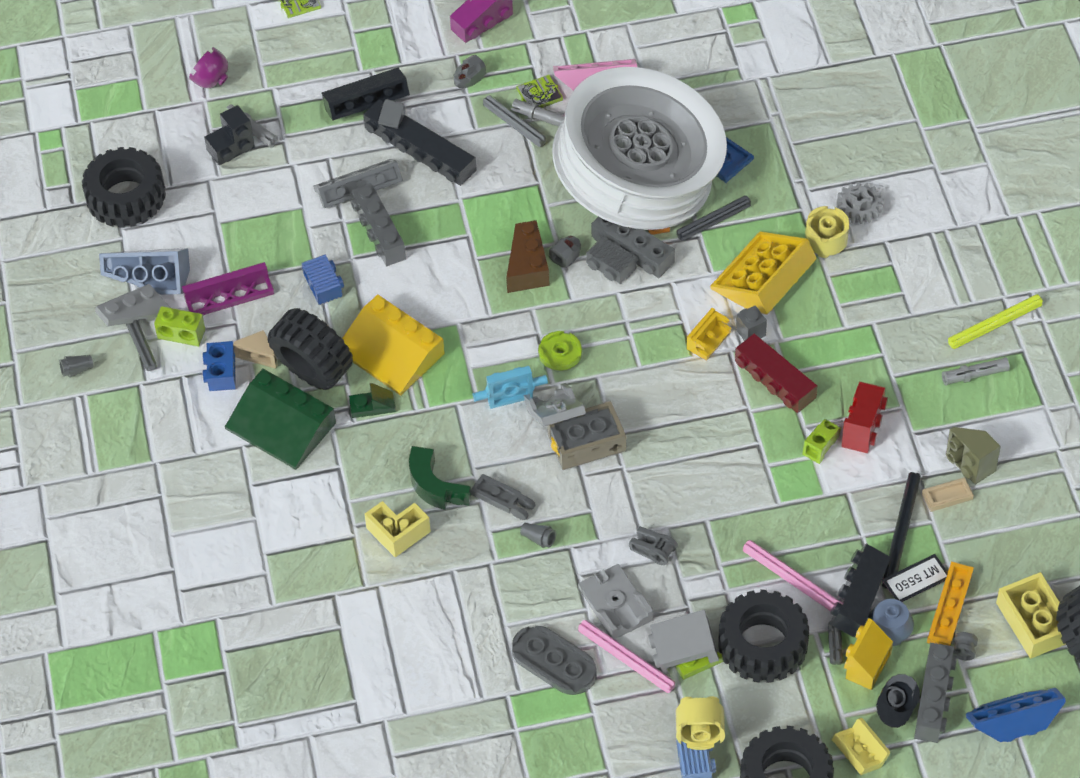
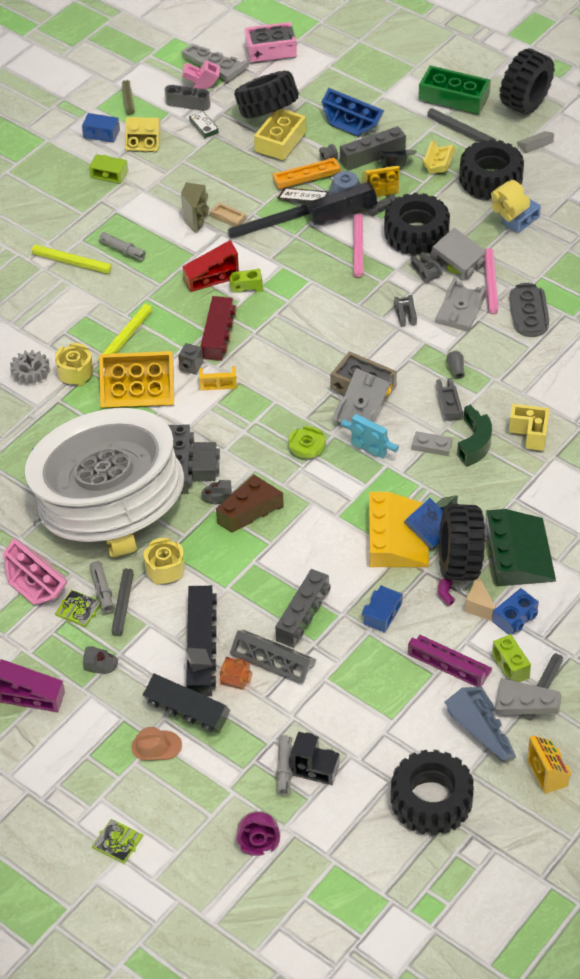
camera: 130 degrees left, 5 degrees down
none -> neon yellow axle [98,303,152,364]
none -> nougat piece [131,727,182,760]
none -> light yellow brick [144,538,185,585]
none -> clear orange brick [220,656,253,690]
none -> blue tile [404,498,443,550]
none -> dark grey piece [410,252,442,282]
none -> light grey plate [412,431,453,456]
none -> yellow slope [527,735,571,794]

